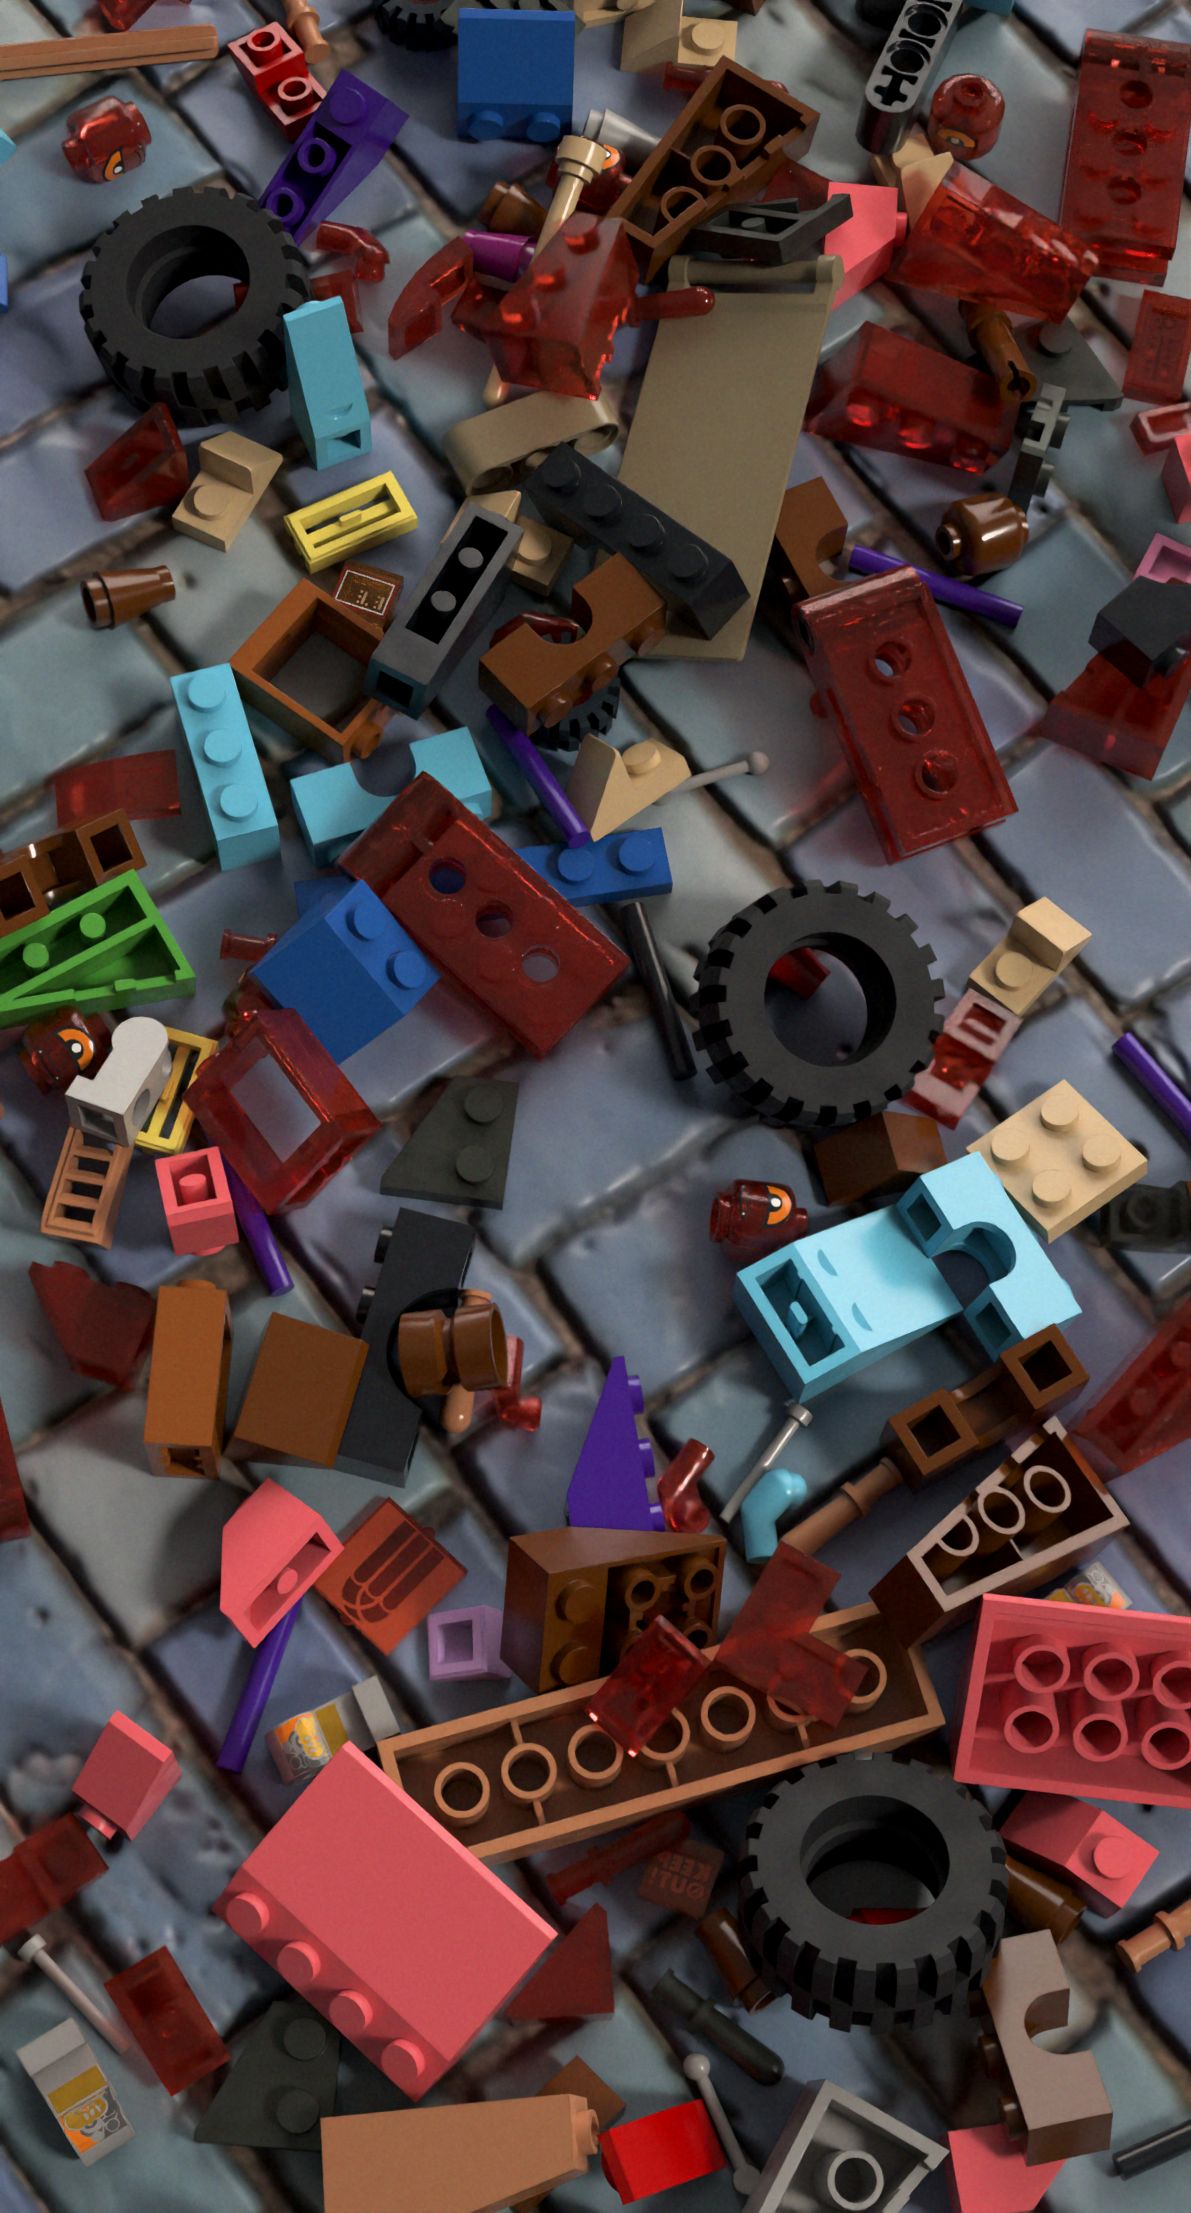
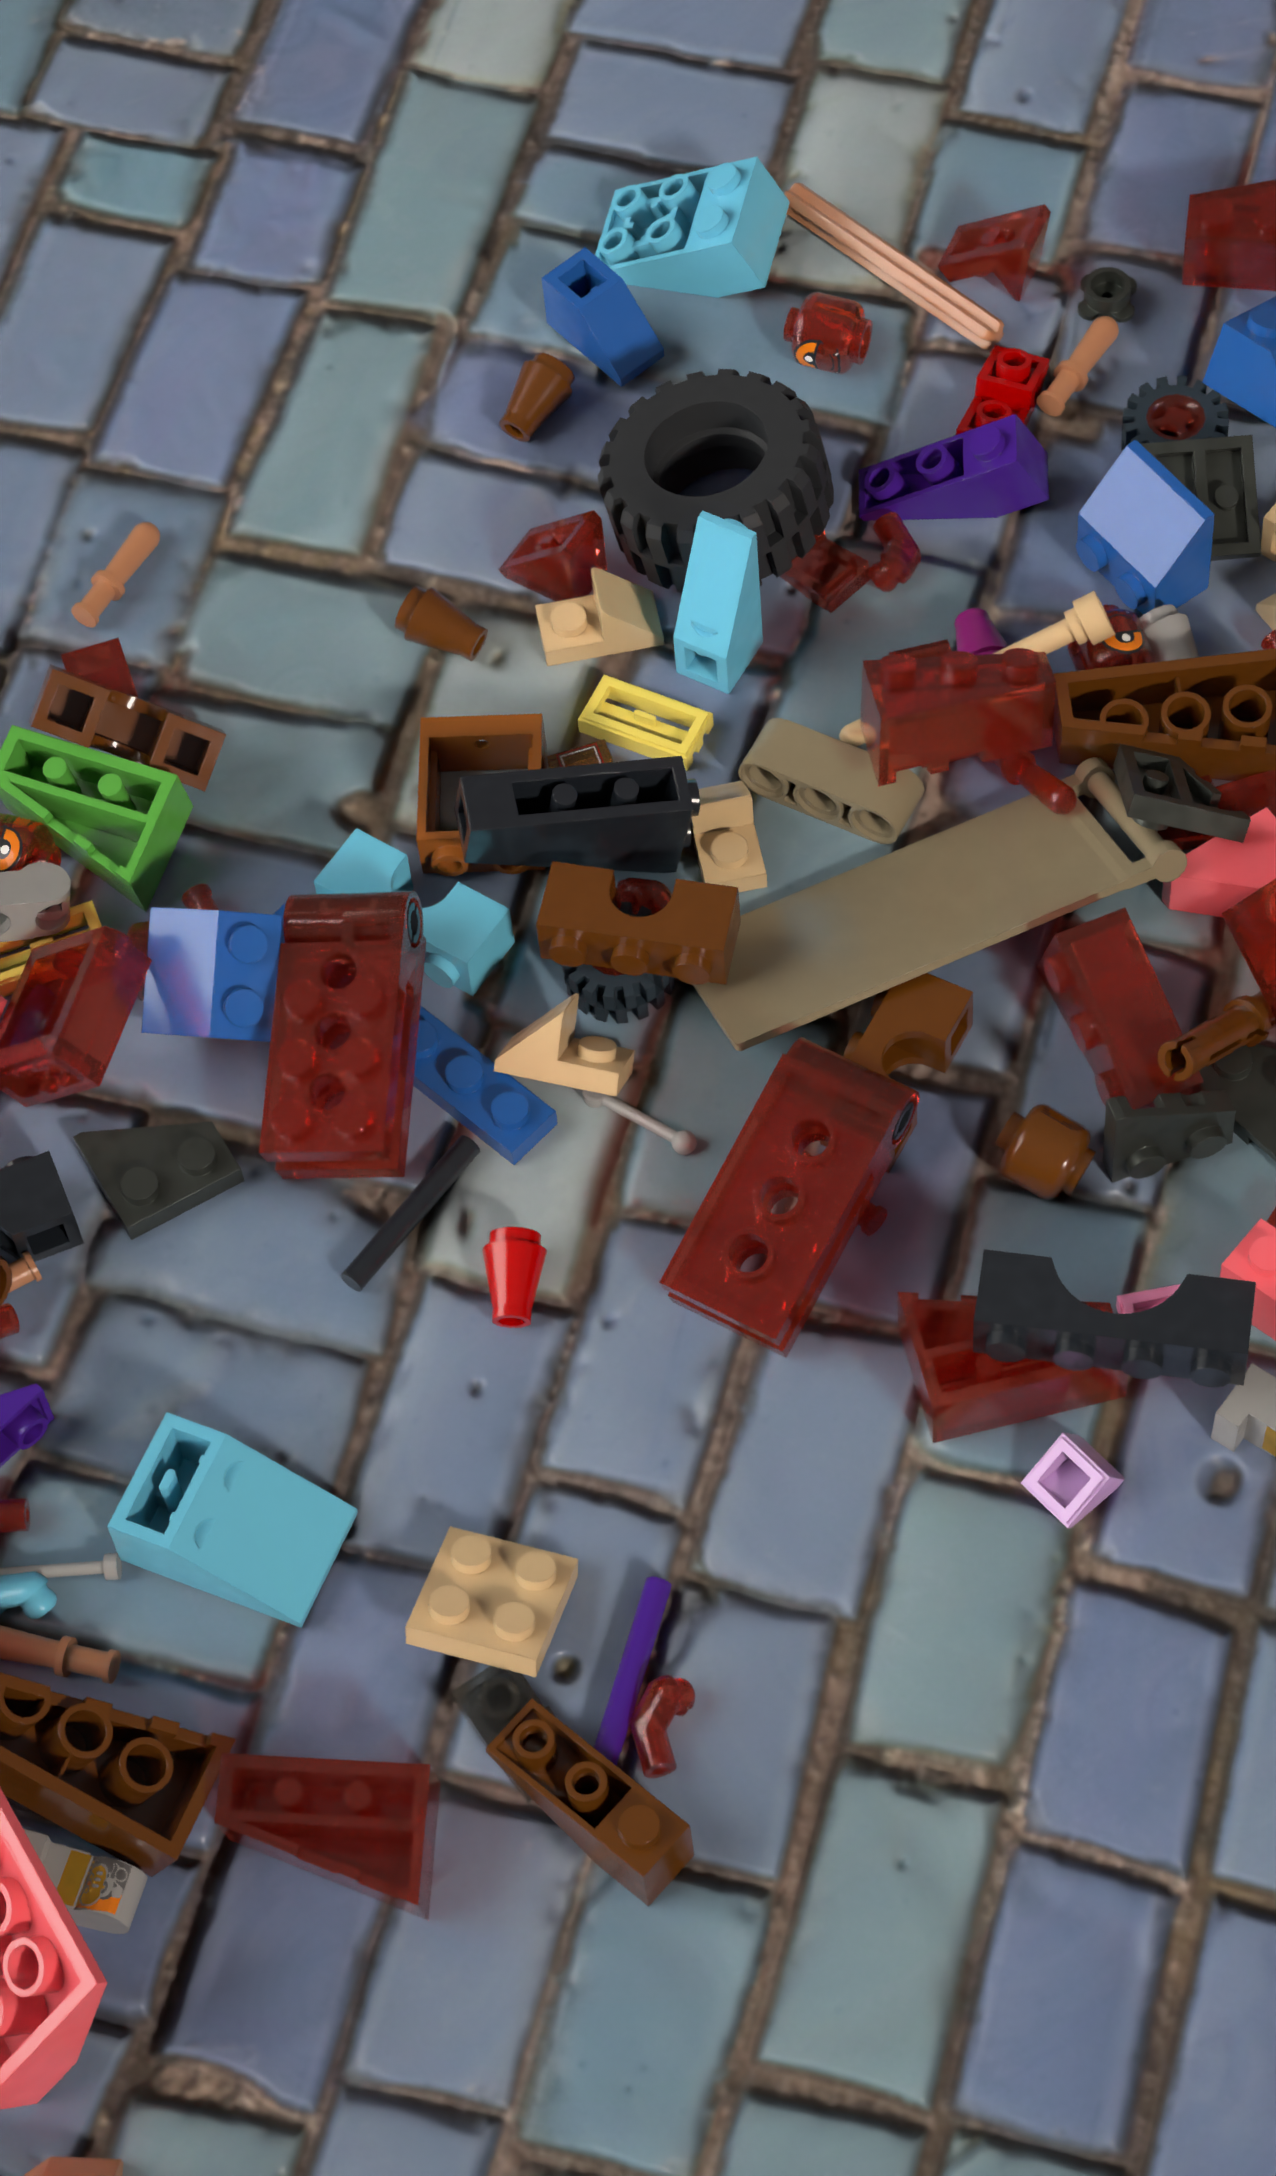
camera: 65 degrees right, 10 degrees down
clear red slope [54,749,182,828] -> none
medium azure arch [169,662,281,872] -> none
clear red slope [388,236,473,361] -> none
reddish brown cone [477,180,548,240] -> none
dark purple bar [485,703,591,849] -> none
black arch [522,441,751,641] -> none
black tyre [689,879,945,1131] -> none
clear red head [709,1178,808,1263] -> none
reddish brown slope [812,1110,948,1208] -> none
dark purple bar [848,544,1024,629] -> none
reddish brown arch [879,1323,1091,1495] -> none
medium azure arch [895,1151,1082,1363] -> none
clear red slope [900,988,1024,1131] -> none
tan slope [966,896,1093,1024] -> none

